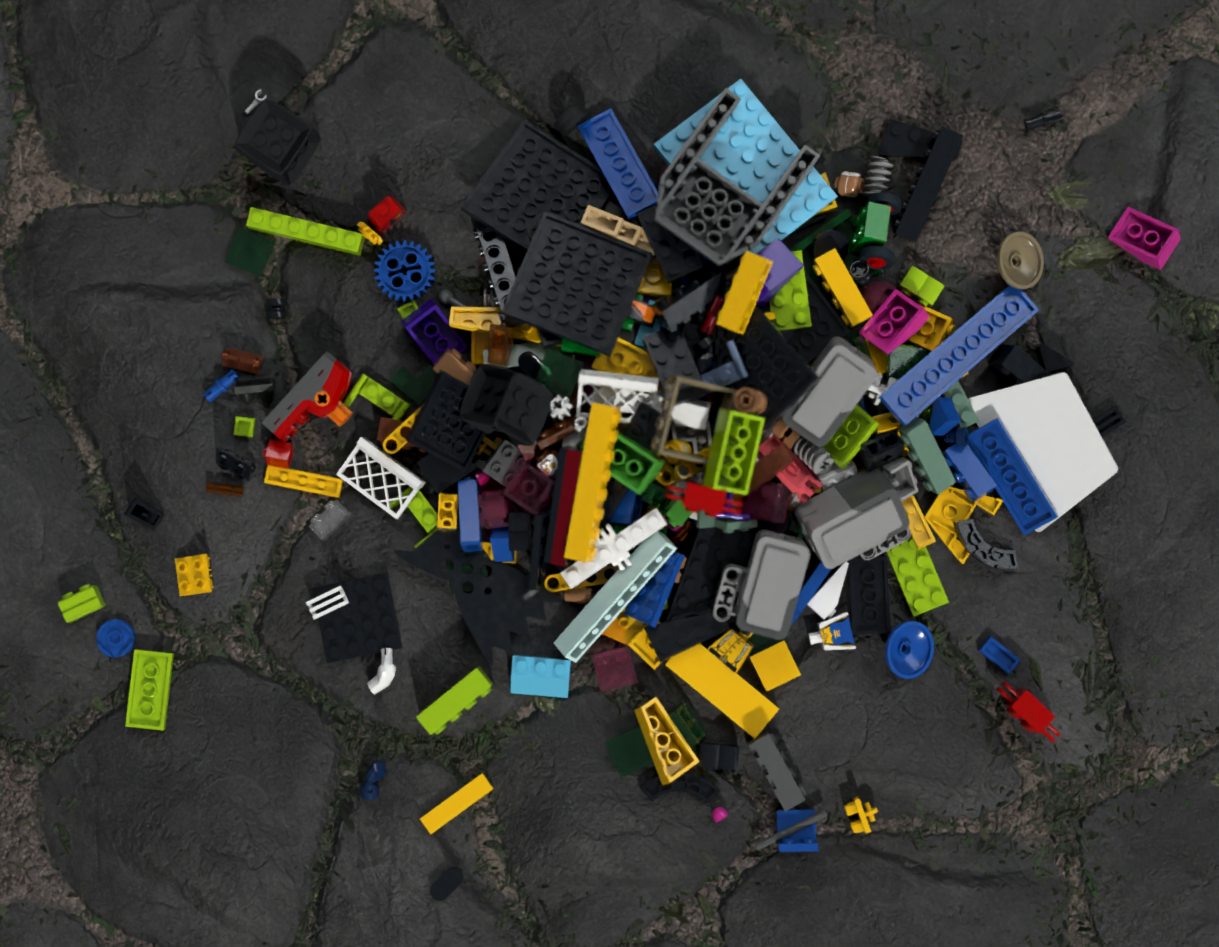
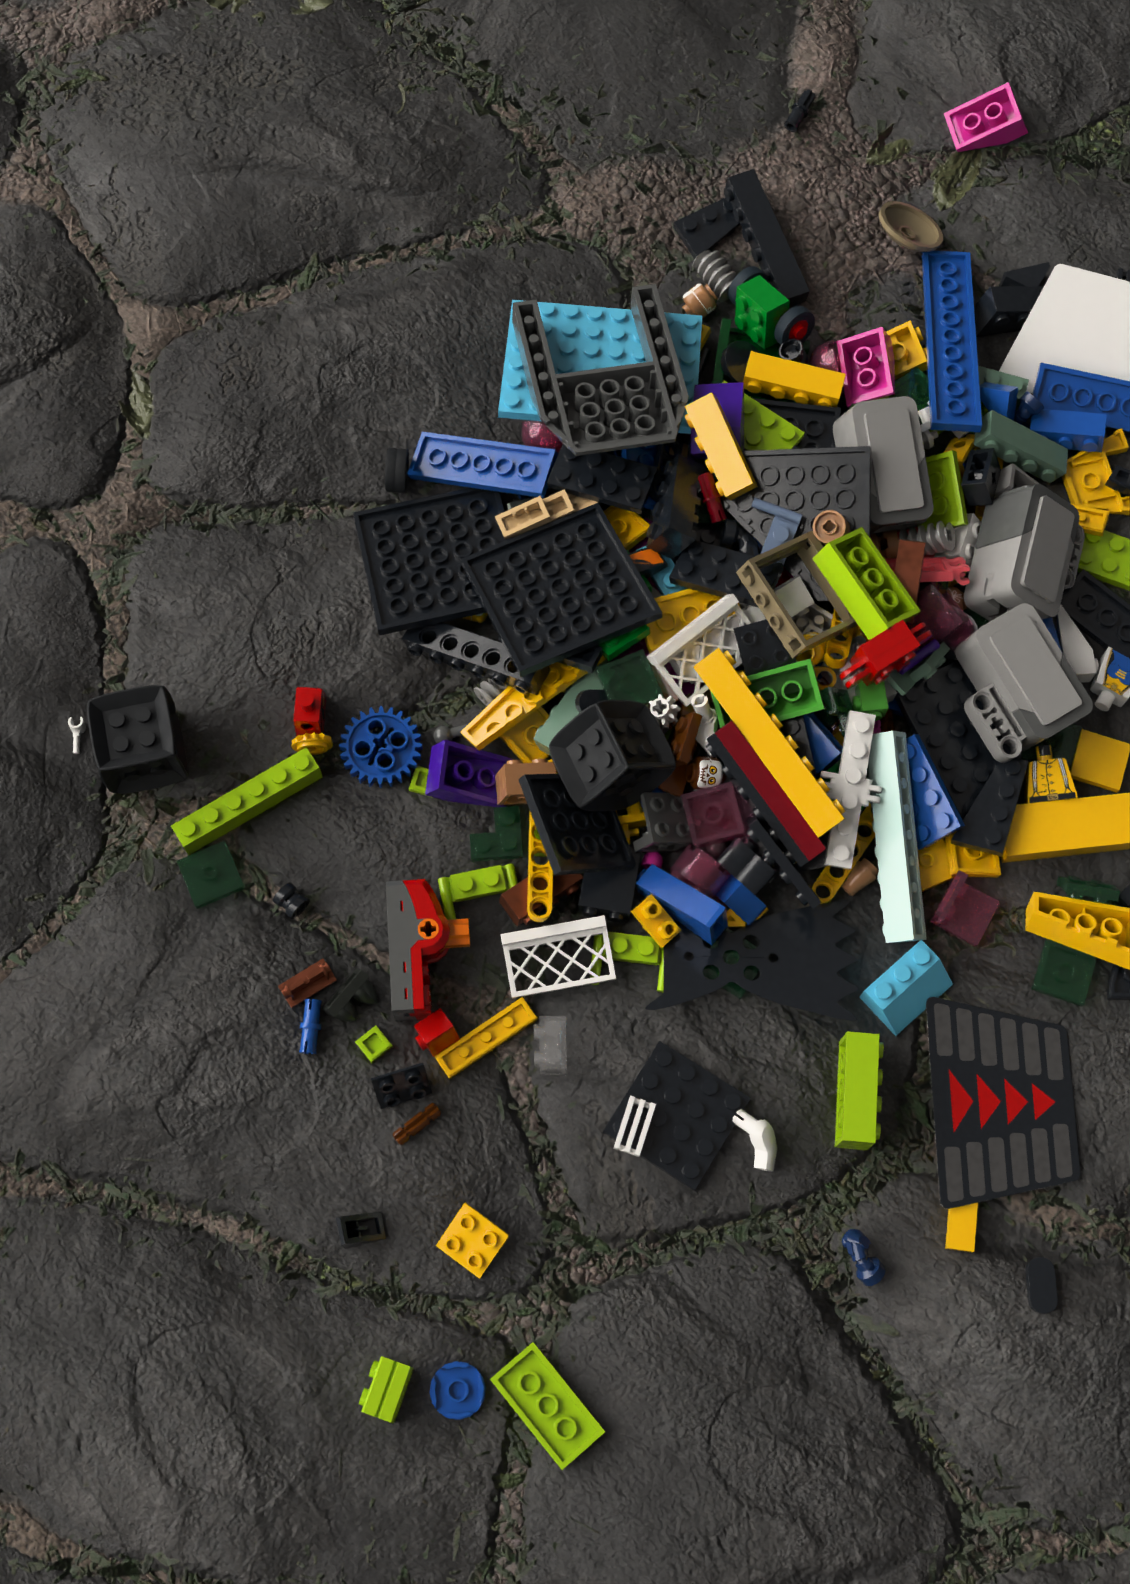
camera: 50 degrees left, 15 degrees down
clear orange slope [487,324,514,365] -> none
lime brick [899,266,944,307] -> none
none -> sticker [926,997,1080,1209]

